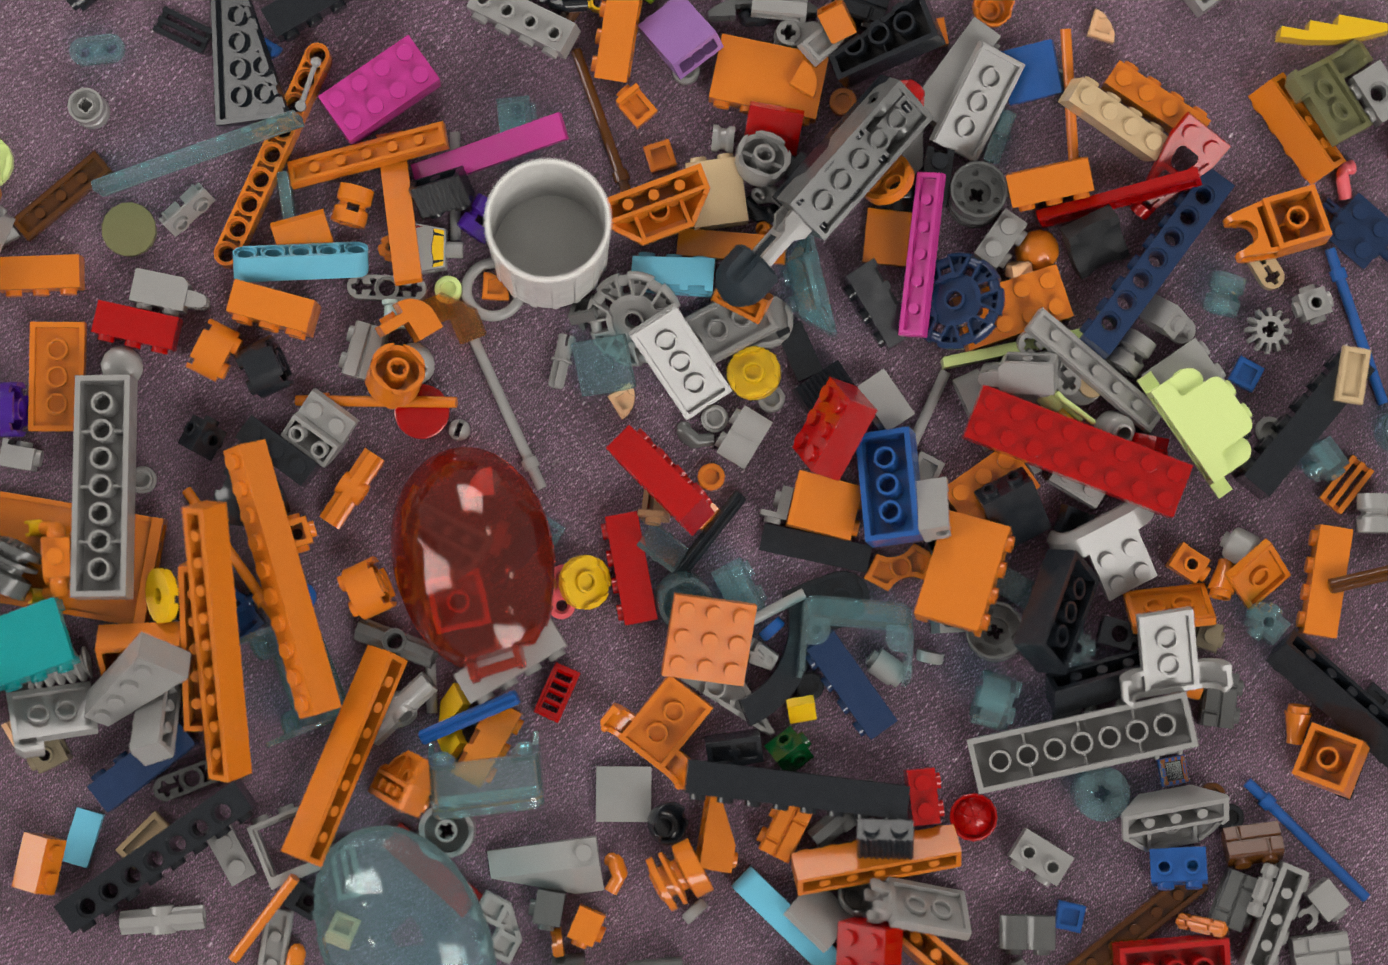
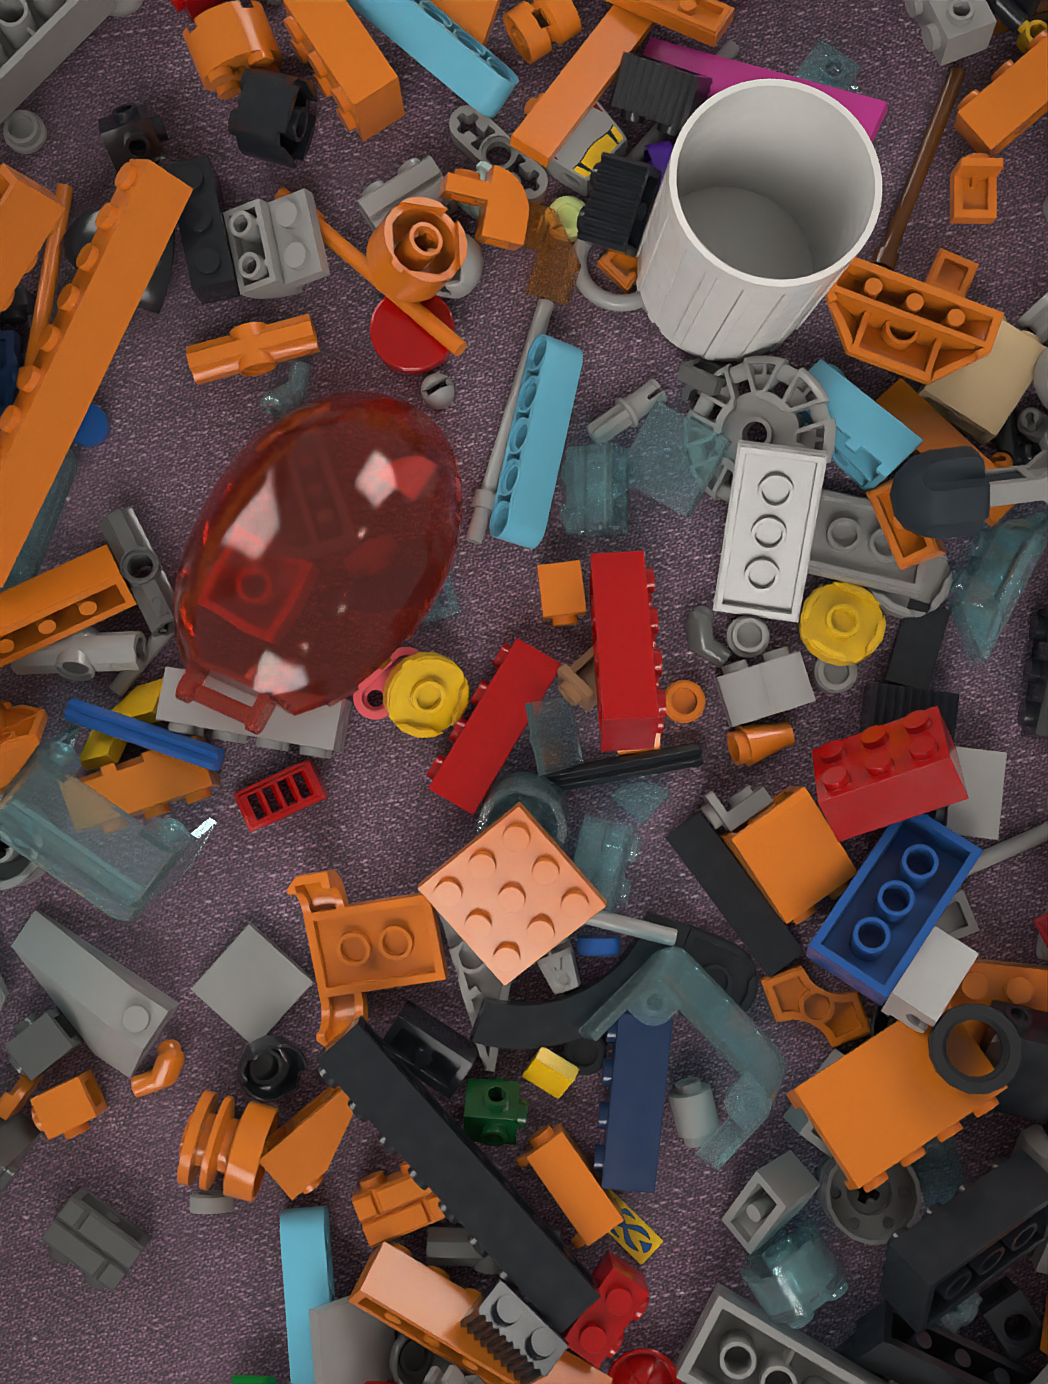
camera: 45 degrees right, 0 degrees up
orange brick [287,513,318,554] -> none
orange brick [337,556,397,620] -> none
light nougat tile [608,382,635,420] -> none
light grey tile [915,648,944,665] -> none
none -> clear light blue arm [260,361,311,416]
none -> medium azure beam [489,334,583,549]
none -> orange brick [515,1123,624,1249]
none -> orange brick [537,560,587,627]
none -> clear light blue brick [561,442,628,539]
none -> black brick [577,152,662,258]
none -> yellow sticker [608,1189,663,1265]
none -> clear light blue tile [610,782,671,825]
none -> light grey slope [721,1150,820,1255]
none -> orange cone [727,721,795,767]
none -> black tyre [928,1004,1022,1094]

